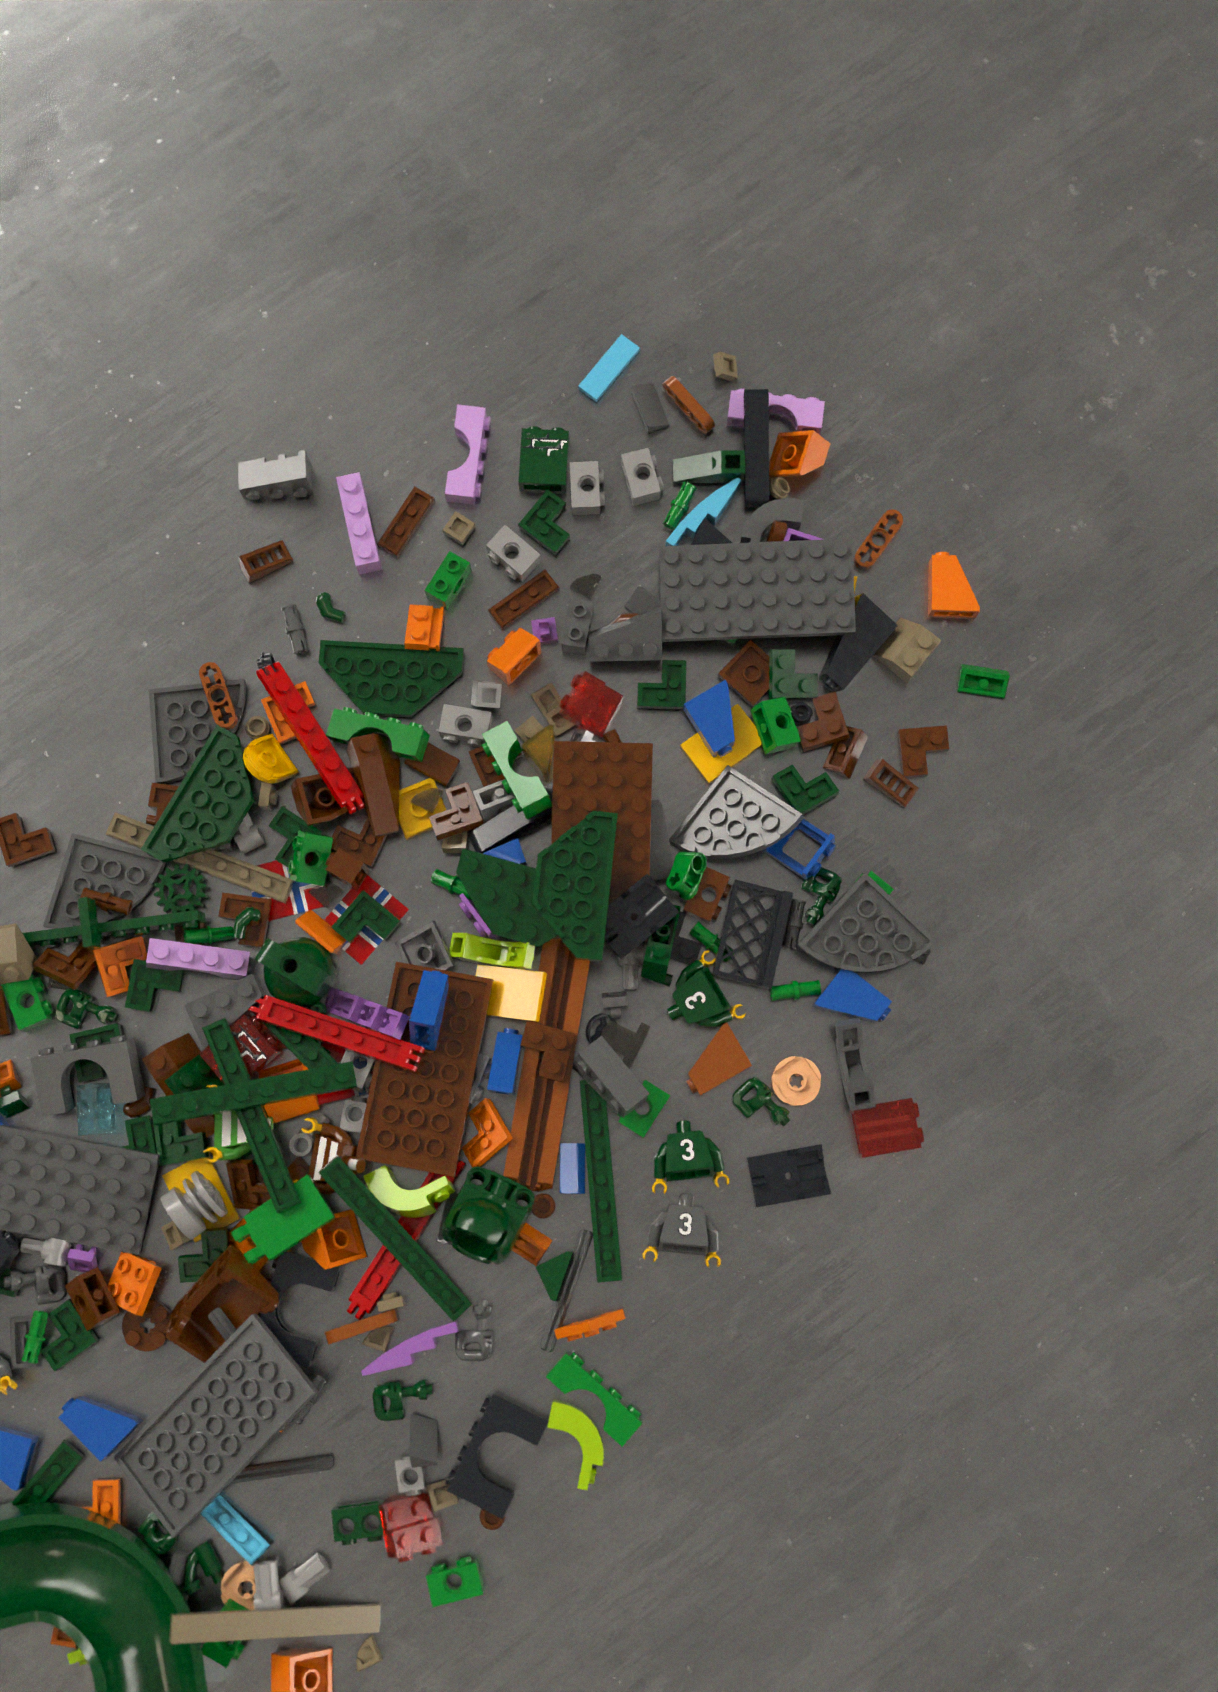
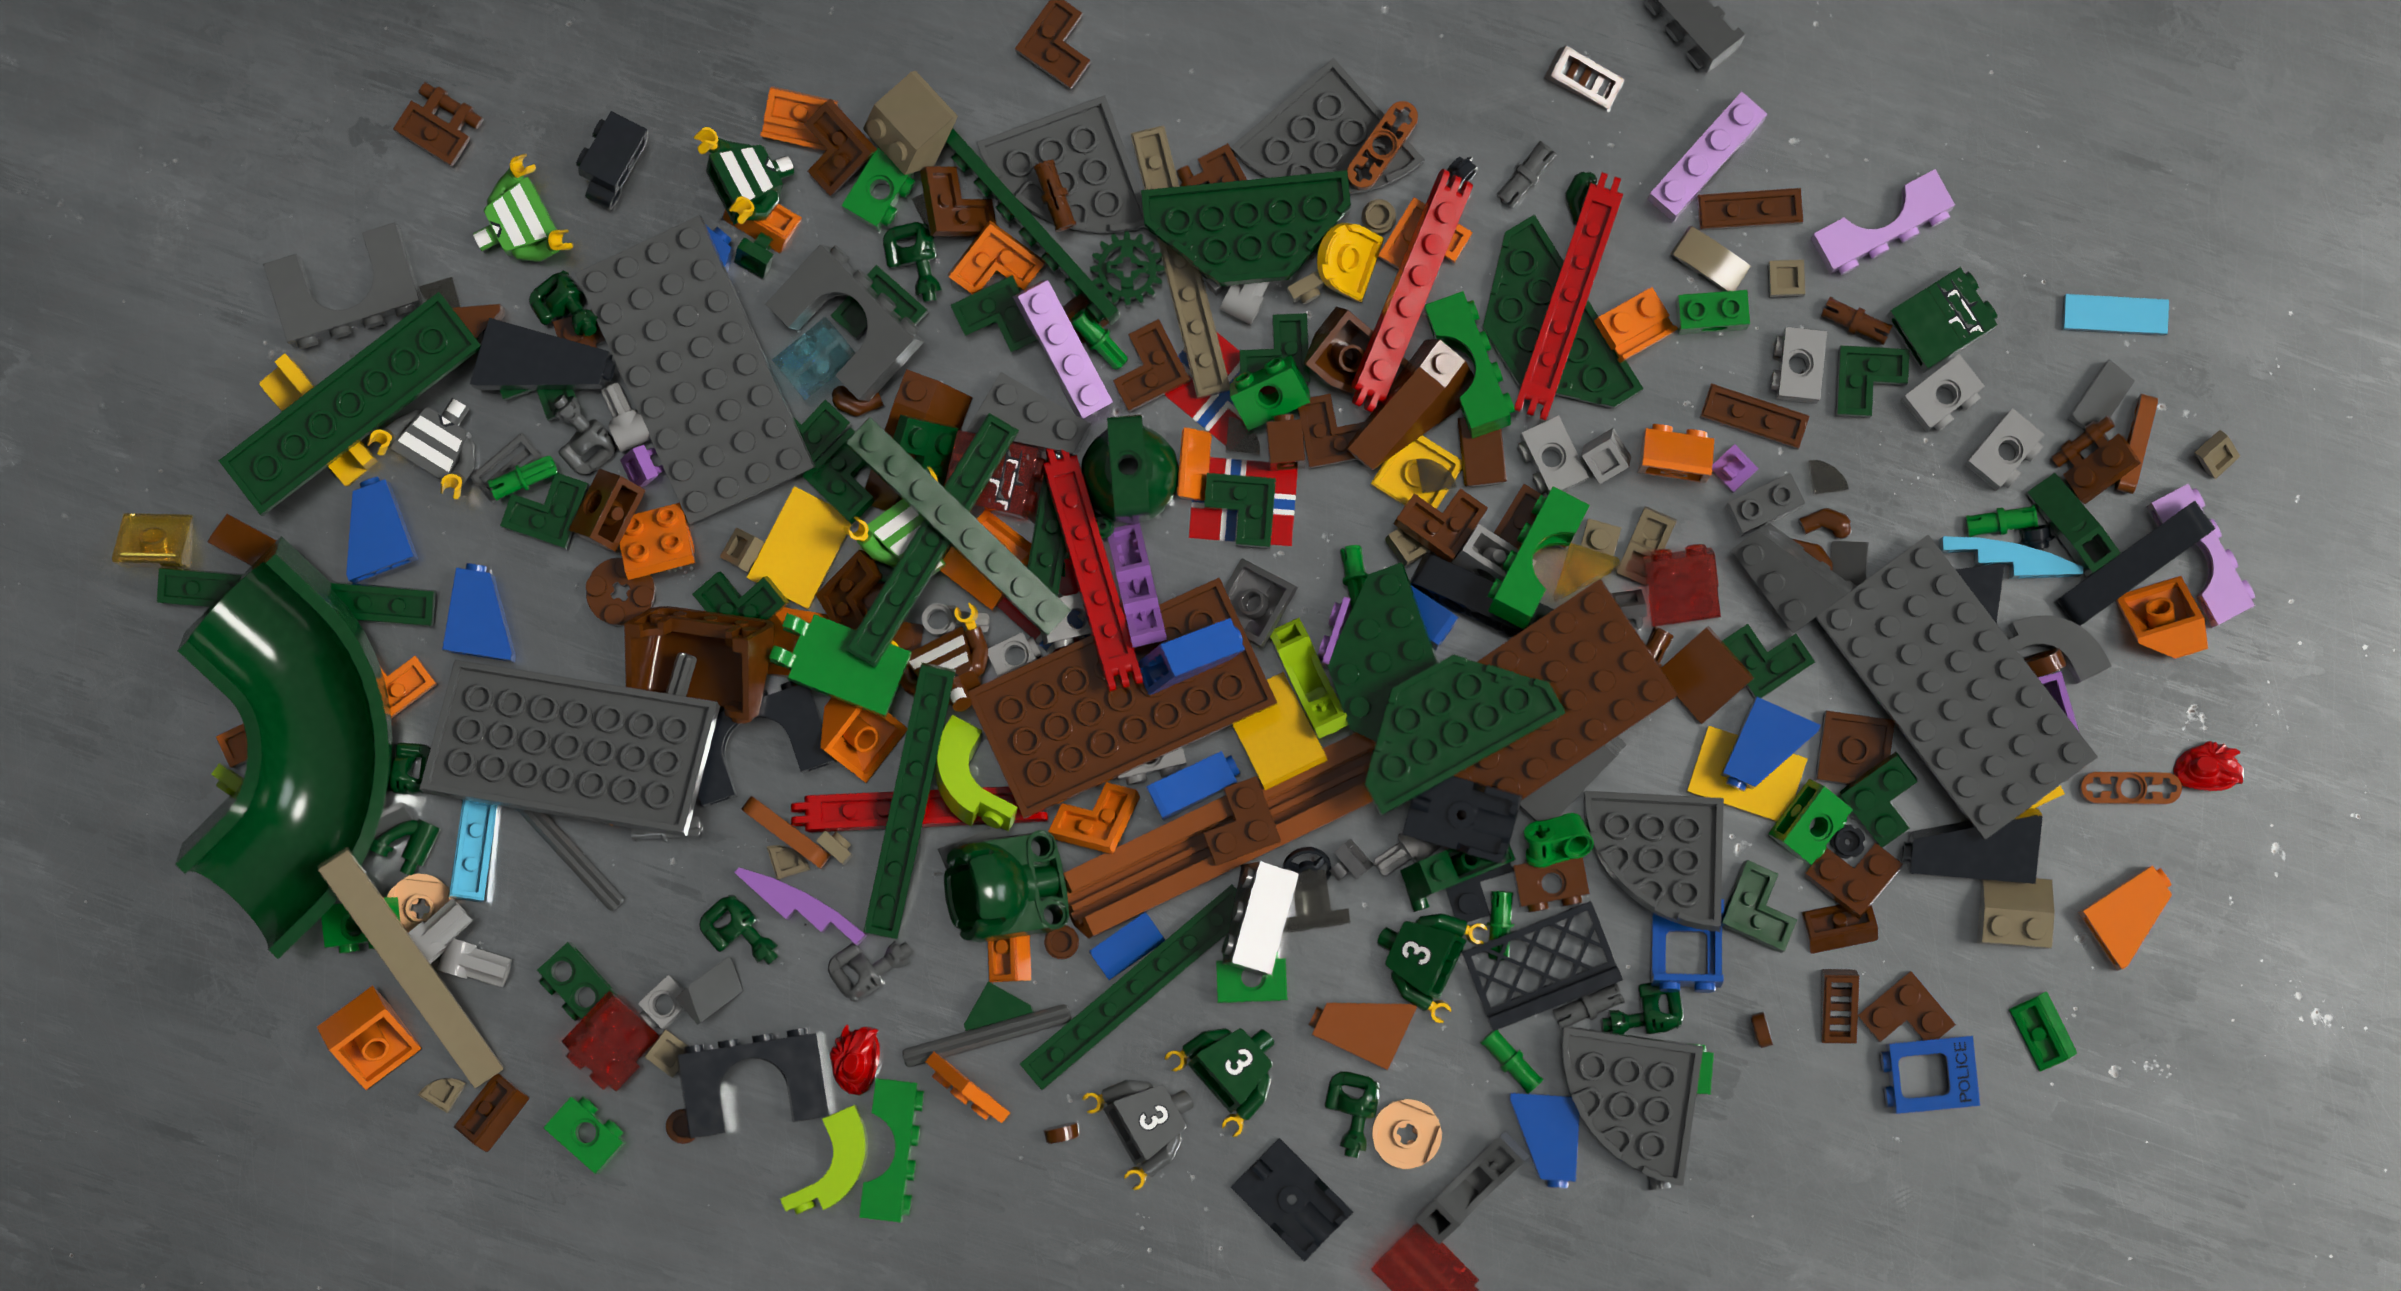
camera: 60 degrees right, 5 degrees up
dark green tile [78,897,101,950] -> none
light grey wheel [161,1171,228,1239] -> none
dark green arm [232,907,261,939] -> none
dark tan plate [769,477,790,499] -> none
none -> reddish brown slope [454,1073,529,1152]
none -> red hat [829,1025,880,1095]
none -> reddish brown tile [1044,1122,1080,1144]
none -> red hinge [1514,172,1623,421]
none -> reddish brown tile [1661,626,1754,724]
none -> dark tan slope [1671,226,1751,291]
none -> reddish brown tile [1751,1011,1773,1048]
none -> reddish brown arm [1799,508,1852,539]
none -> reddish brown pin [1821,296,1893,345]
none -> blue window [1881,1036,1980,1114]
none -> black plate [2020,525,2055,550]
none -> reddish brown plate [2051,415,2141,504]
none -> red hat [2173,741,2244,791]

